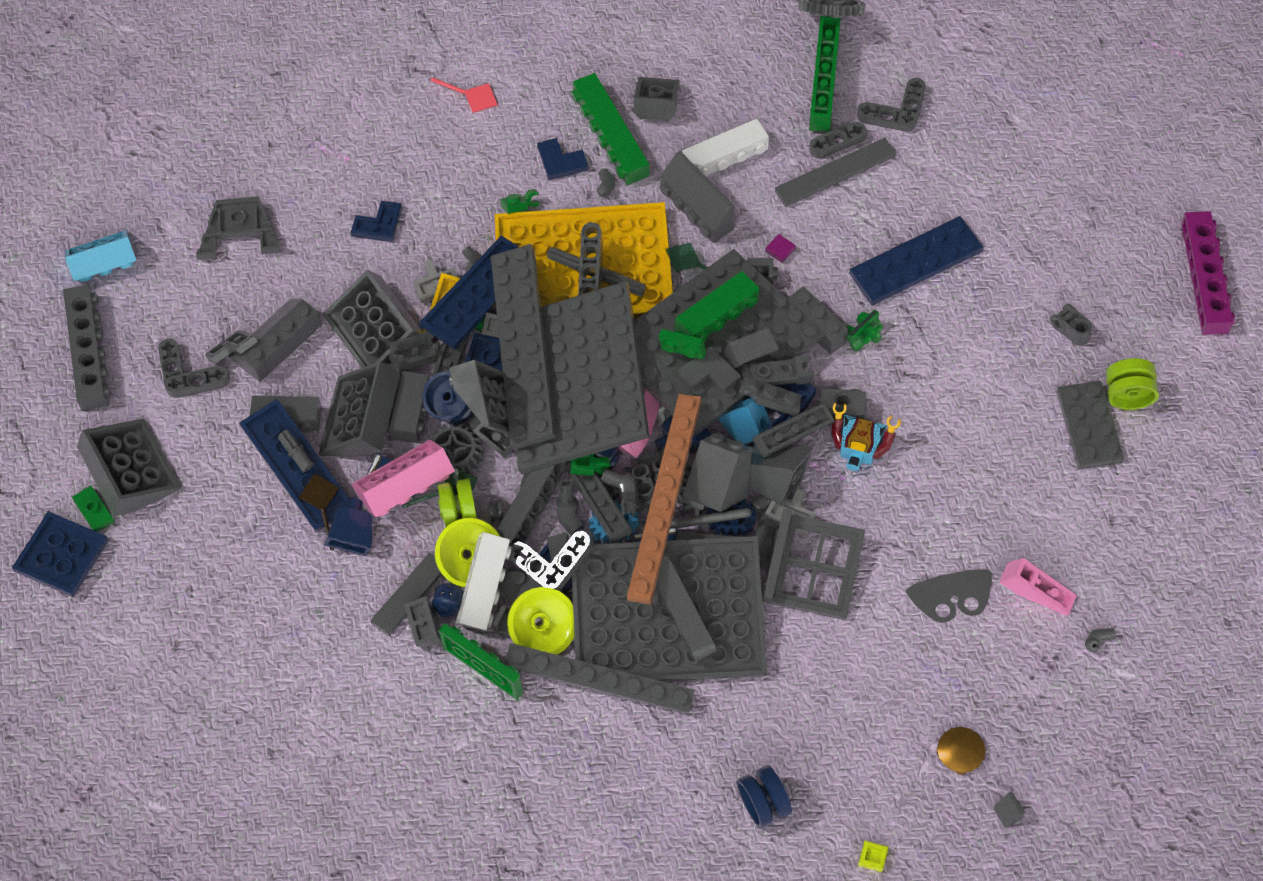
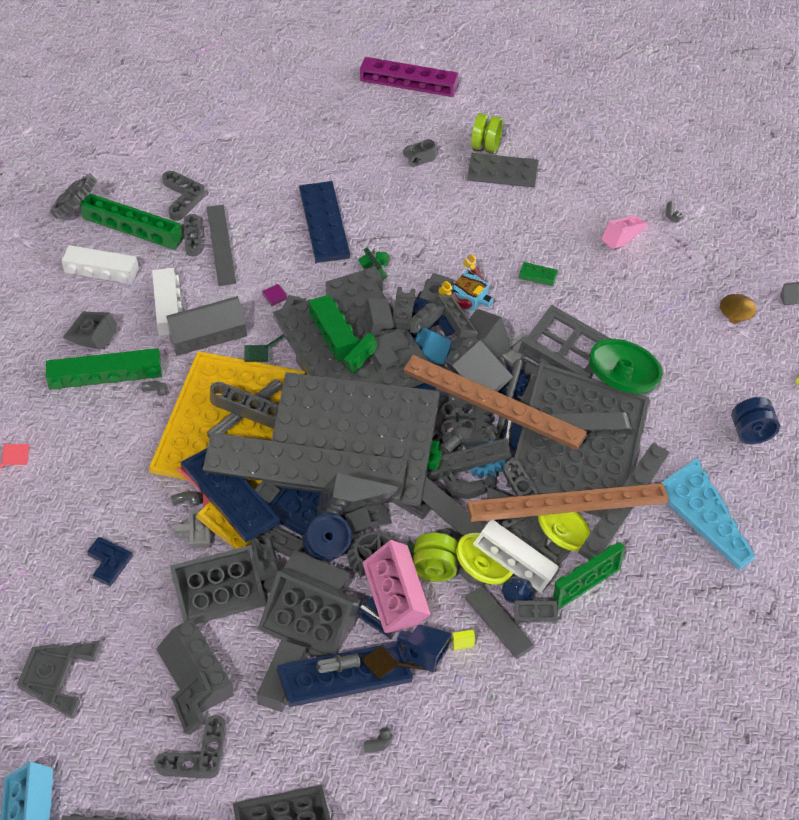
camera: 75 degrees left, 10 degrees down
green plate [500,189,540,214] -> none
dark blue tile [537,138,589,180] -> none
dark grey piece [906,569,992,623] -> none
none -> white brick [62,245,139,284]
none -> dark grey arm [364,727,393,753]
none -> neon yellow tile [452,630,475,650]
none -> nougat plate [466,483,669,522]
none -> green plate [519,262,558,286]
none -> green dish [588,339,663,394]
none -> medium azure wing [661,457,755,571]

